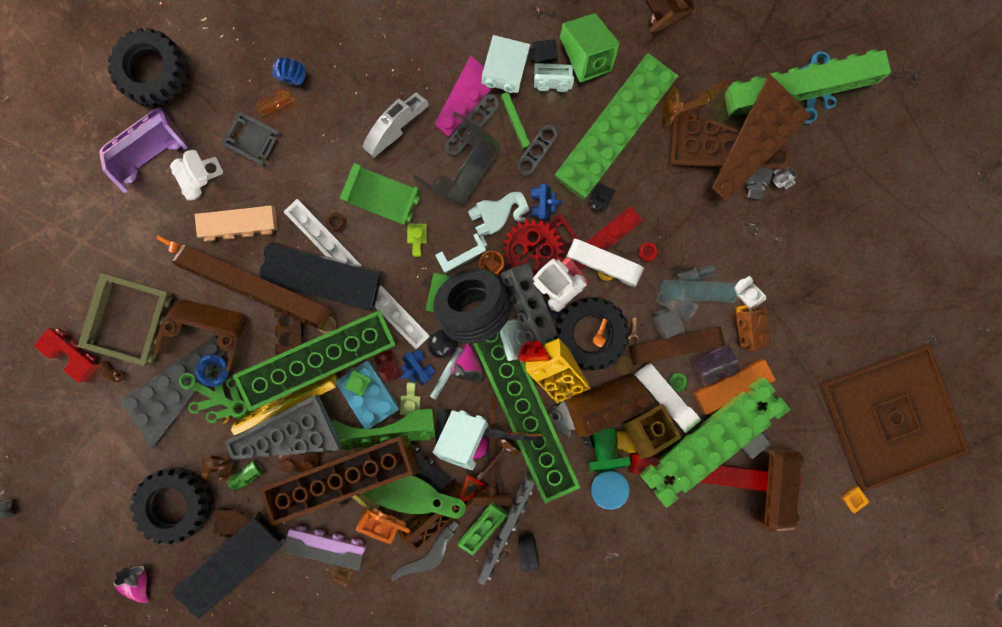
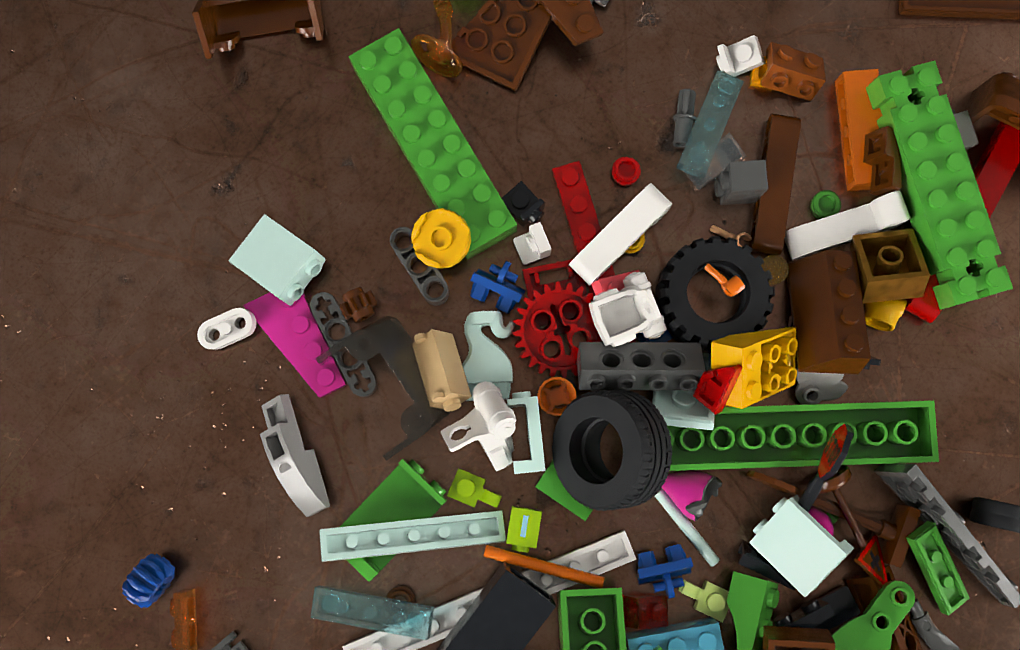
camera: 65 degrees left, 5 degrees down
black hair [427,329,458,359] -> none
bright green tile [501,92,530,151] -> none
black brick [529,39,558,64] -> none
light aqua bracket [534,63,574,92] -> none
bright green slope [560,13,620,82] -> none
green plant [588,428,630,473] -> none
dark azure tile [591,470,630,509] -> none
brick [693,345,740,385] -> none
none -> white plate [197,308,256,350]
none -> clear light blue plate [310,585,434,640]
none -> light aqua plate [319,510,506,562]
none -> reddish brown gear [340,287,377,323]
none -> yellow tile [411,208,471,269]
none -> tan brick [412,329,472,412]
none -> white piece [441,381,517,471]
none -> orange bar [483,545,605,589]
none -> lime brick [506,506,542,553]
none -> white bracket [513,222,552,265]
none -> reddish brown slope [863,126,902,196]

